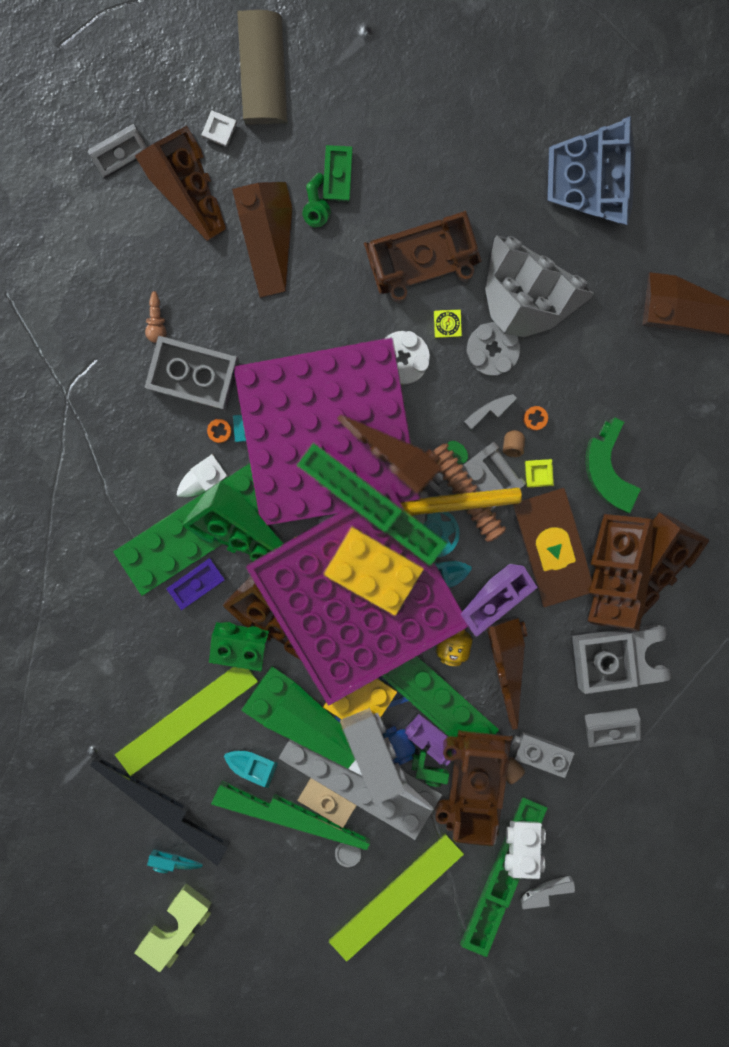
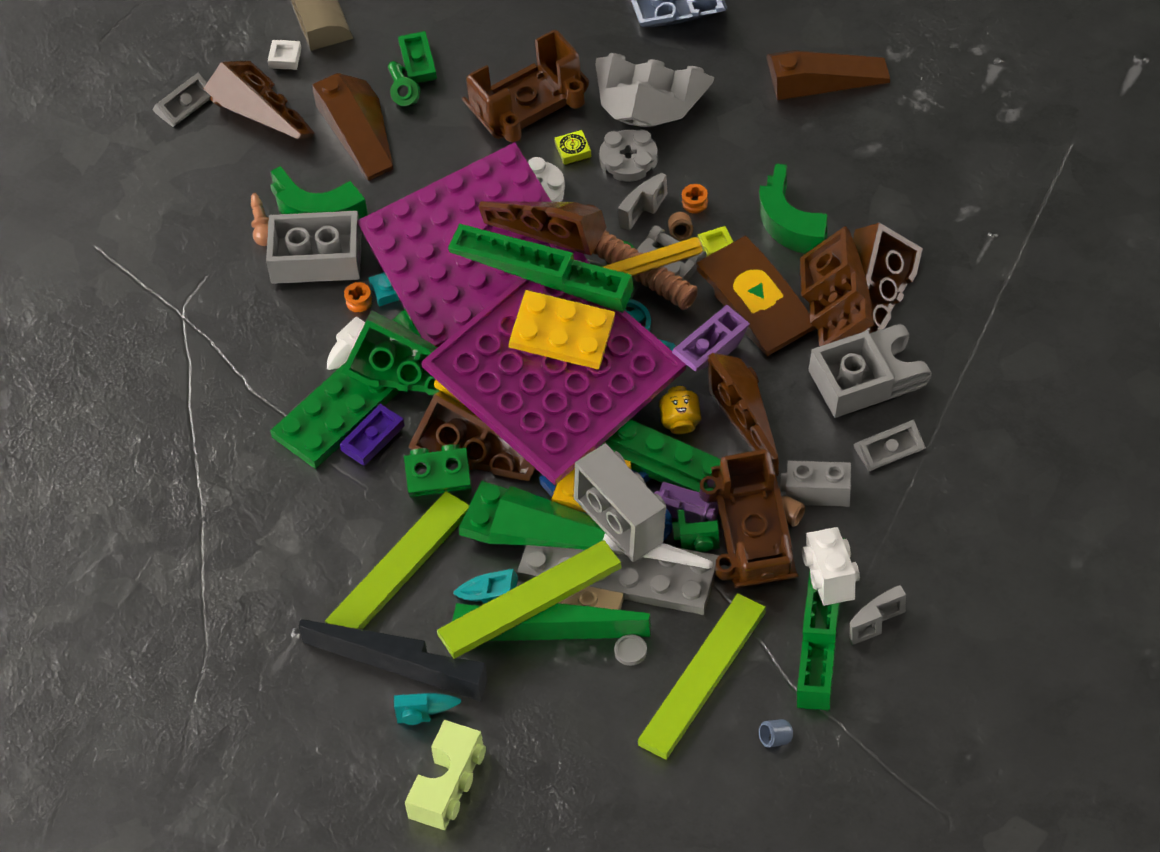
camera: 10 degrees left, 35 degrees down
none -> green arch [270,166,368,219]
none -> lime tile [437,540,622,659]
none -> sand blue piece [759,719,793,748]

